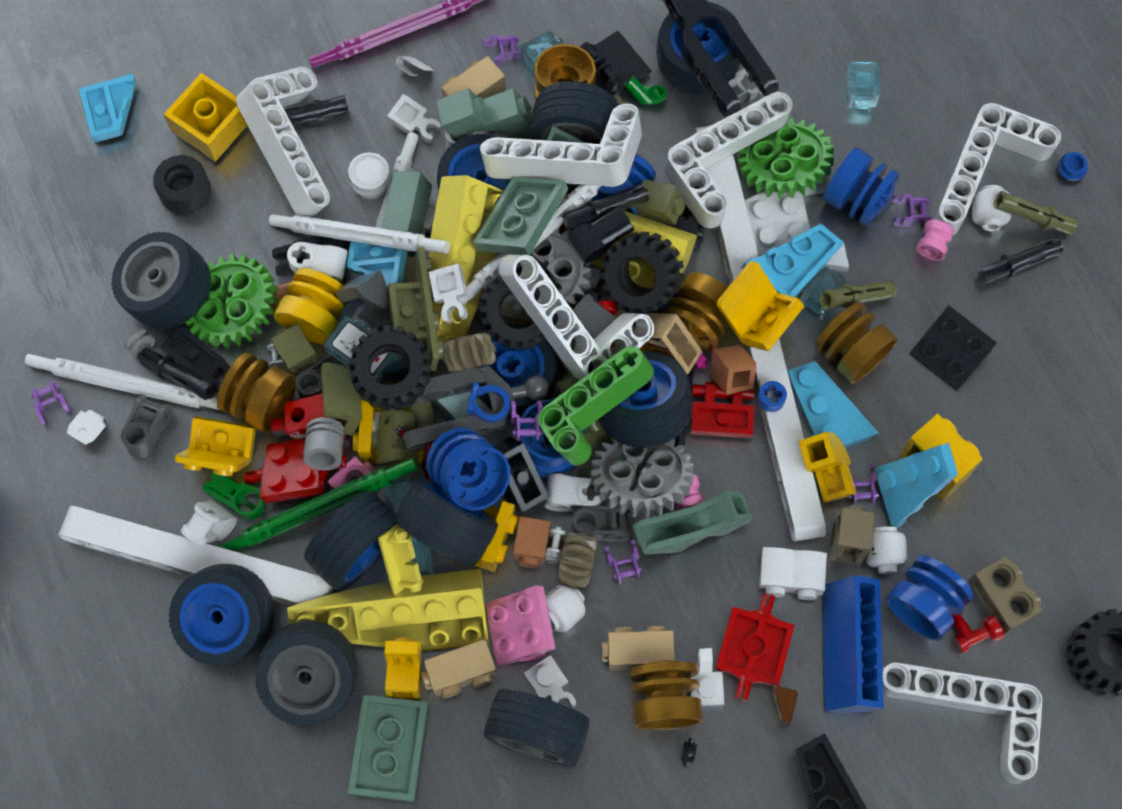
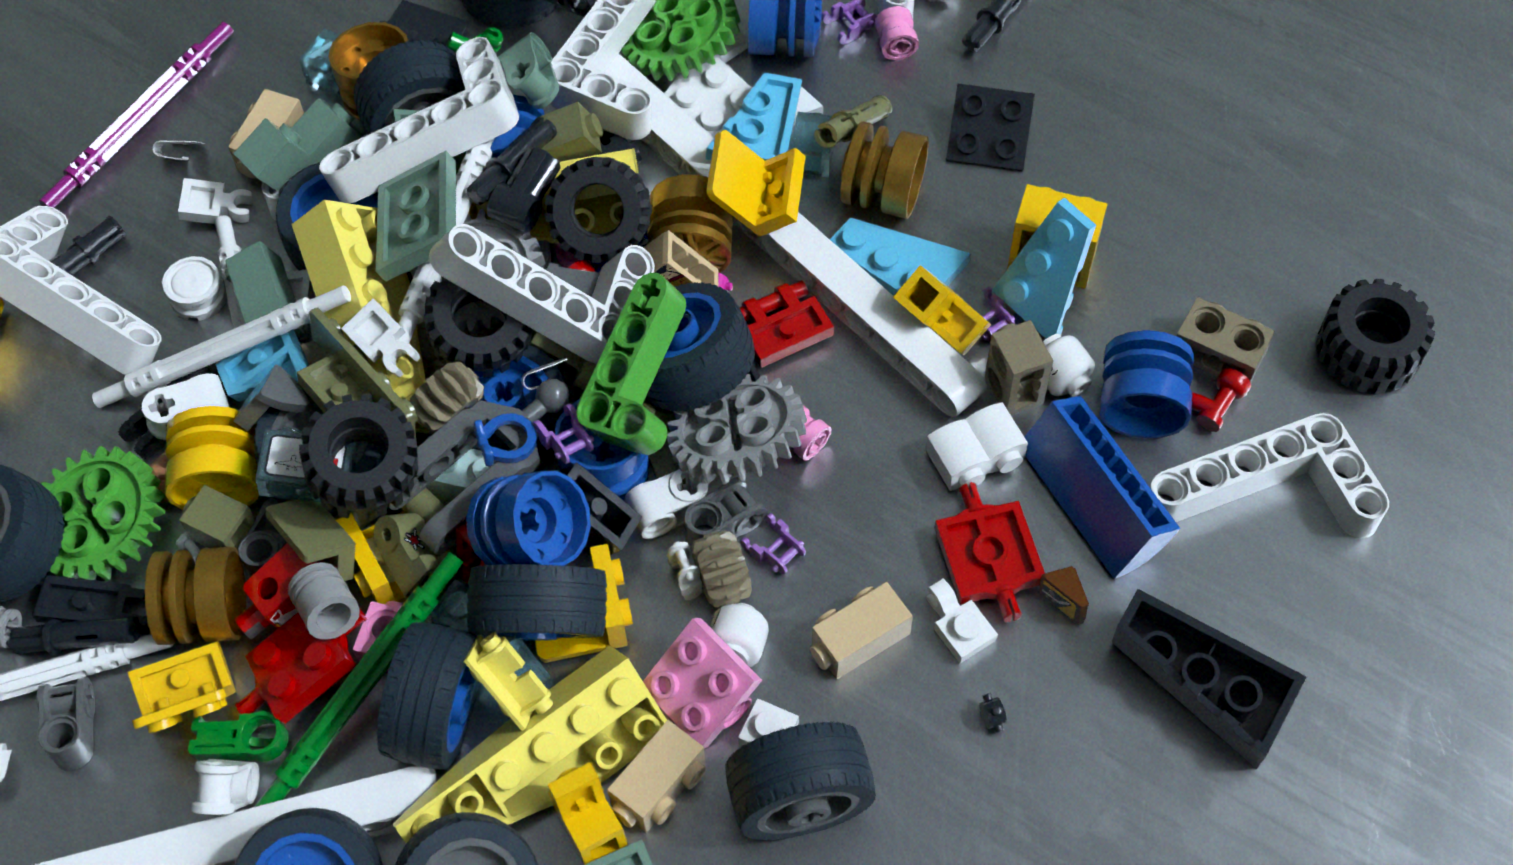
camera: 30 degrees left, 10 degrees down
medium lavender piece [482,34,522,67] -> none
nougat brick [513,516,551,568] -> none
pearl gold wheel [630,660,703,730] -> none
sand green arch [632,491,754,554] -> none
nougat brick [710,344,757,394] -> none
blue bush [757,381,787,412] -> none
none -> sand green piece [499,32,559,109]
none -> white piece [521,358,568,390]

